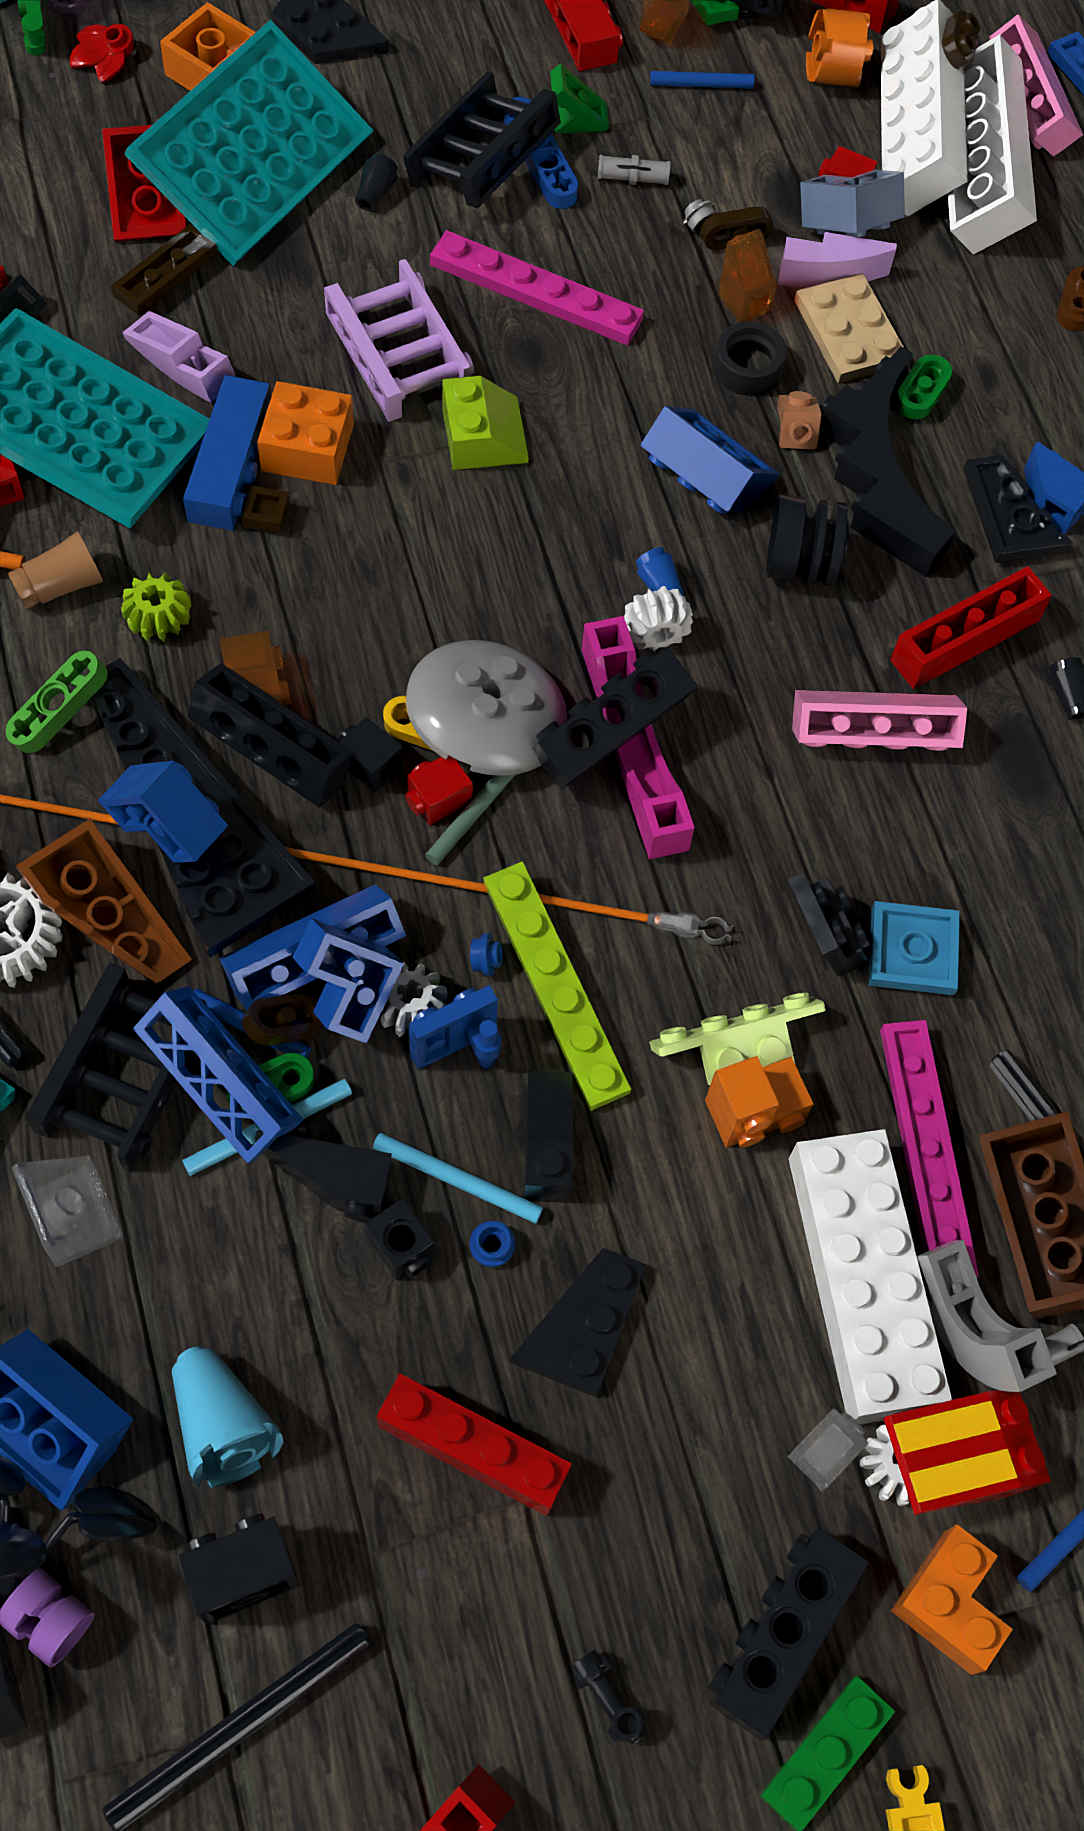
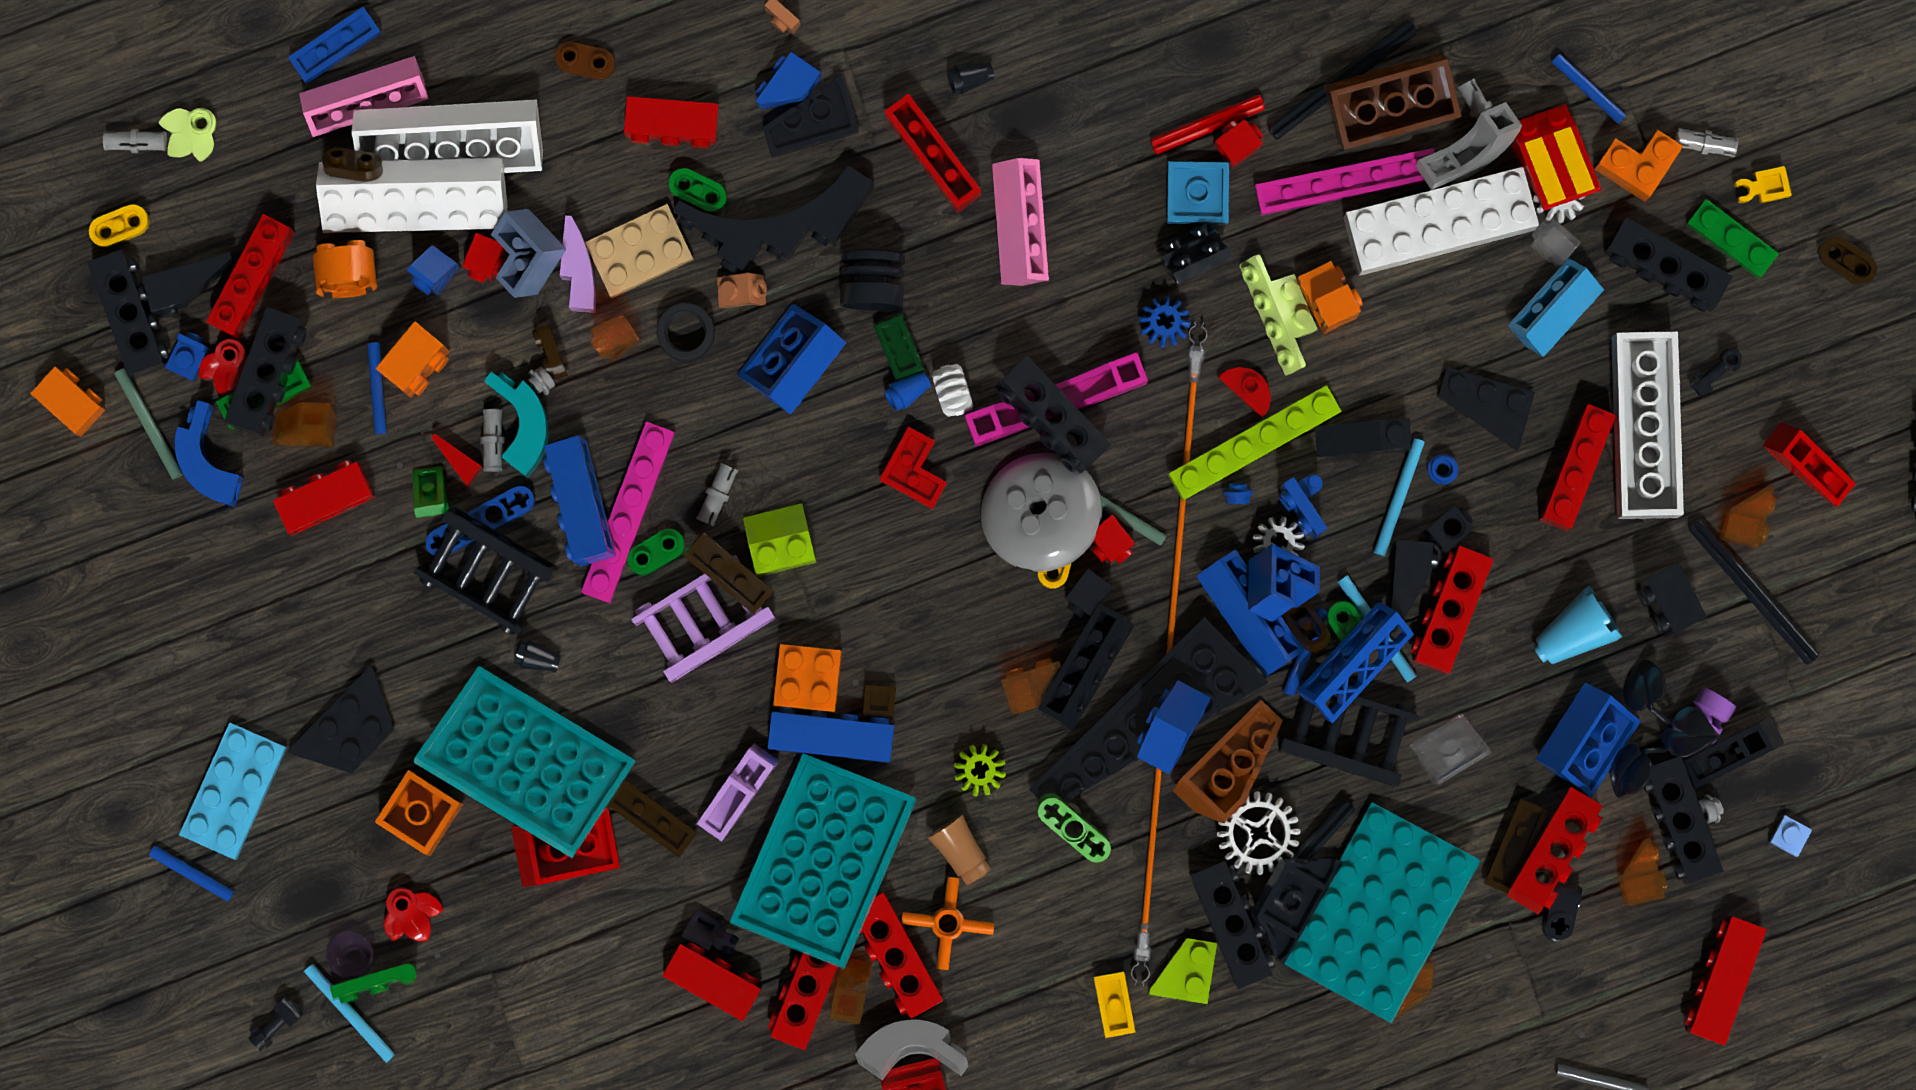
camera: 90 degrees left, 20 degrees up
none -> orange brick [375,322,450,398]
none -> blue slope [407,245,460,296]
none -> red piece [431,433,483,488]
none -> teal arch [484,371,549,478]
none -> blue brick [543,435,616,567]
none -> red brick [624,97,720,149]
none -> green plate [627,529,685,576]
none -> dark brown plate [683,531,774,614]
none -> light grey pin [696,463,738,526]
none -> dark green plate [873,314,925,381]
none -> red plate [879,426,947,510]
none -> blue gear [1139,296,1191,348]
none -> red axle [1150,95,1265,154]
none -> red brick [1214,119,1263,169]
none -> red plate [1218,367,1271,419]
none -> red brick [1410,546,1494,675]
none -> dark azure brick [1508,258,1604,357]
none -> white brick [1611,332,1684,519]
none -> light grey pin [1675,128,1738,158]
none -> clear orange slope [1719,486,1777,549]

